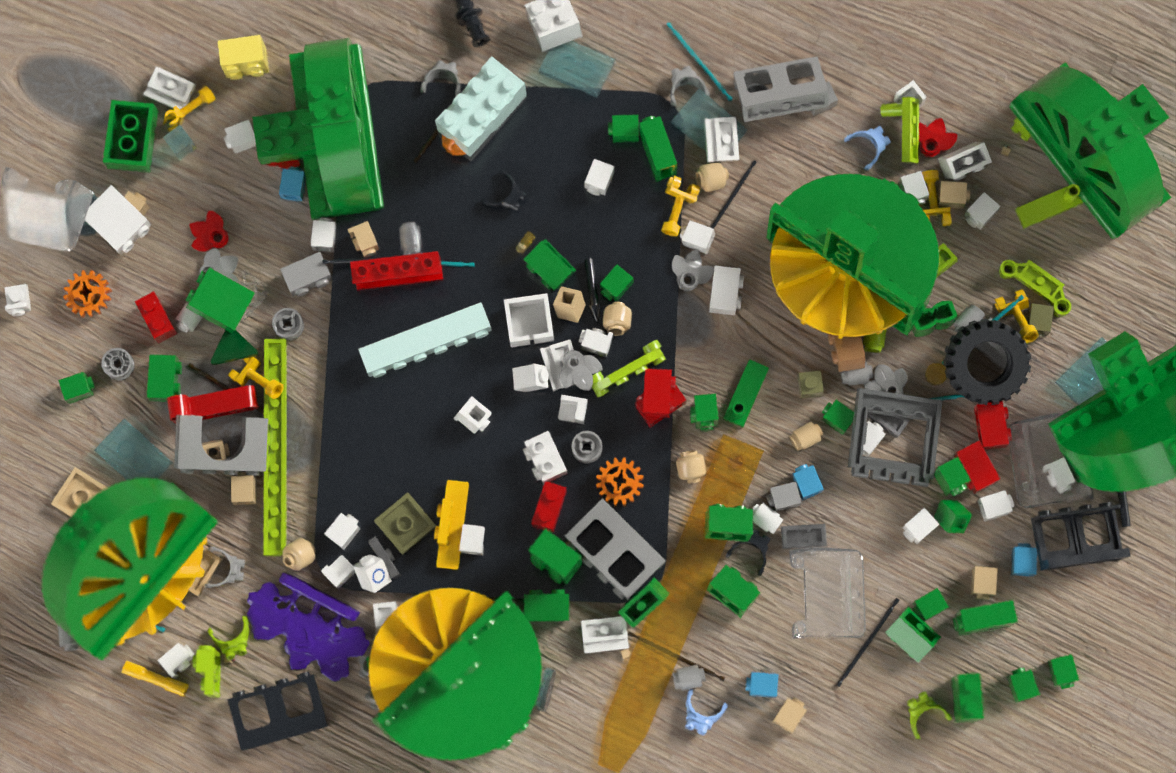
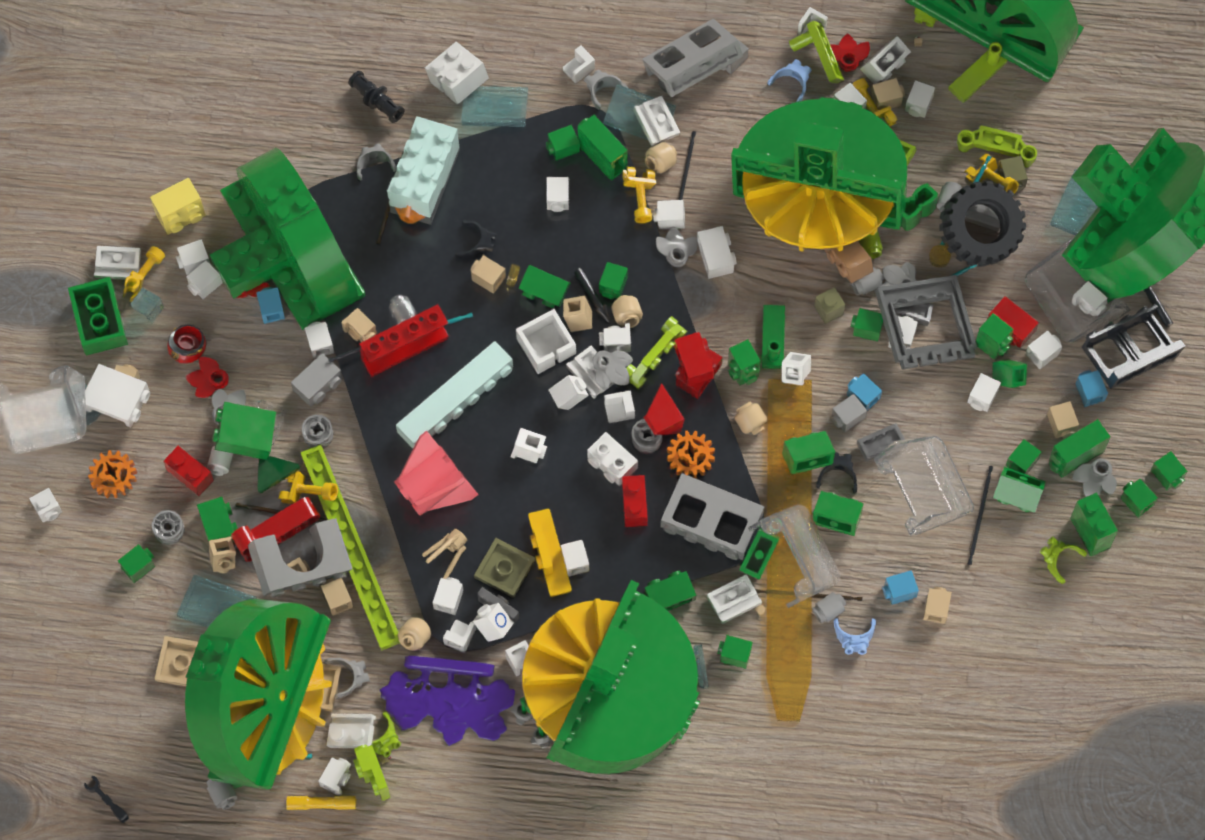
camera: 25 degrees left, 10 degrees down
black window [227,672,330,751] -> none
green brick [529,529,582,585] -> none
teal piece [666,22,733,102] -> none
white brick [753,503,783,534] -> none
tan brick [789,422,823,451] -> none
red brick [974,401,1012,450] -> none
none -> red piece [167,324,207,363]
none -> white brick [176,239,211,275]
none -> tan brick [209,537,236,573]
none -> white plate [327,714,376,748]
none -> coral brick [394,431,478,516]
none -> tan plant [422,529,468,579]
none -> tan brick [470,255,506,294]
none -> white panel [563,45,595,84]
none -> red slope [643,383,684,435]
none -> green brick [717,635,753,669]
none -> clear windscreen [748,505,840,608]
none -> white brick [782,352,811,385]
none -> light grey plate [1072,458,1117,497]

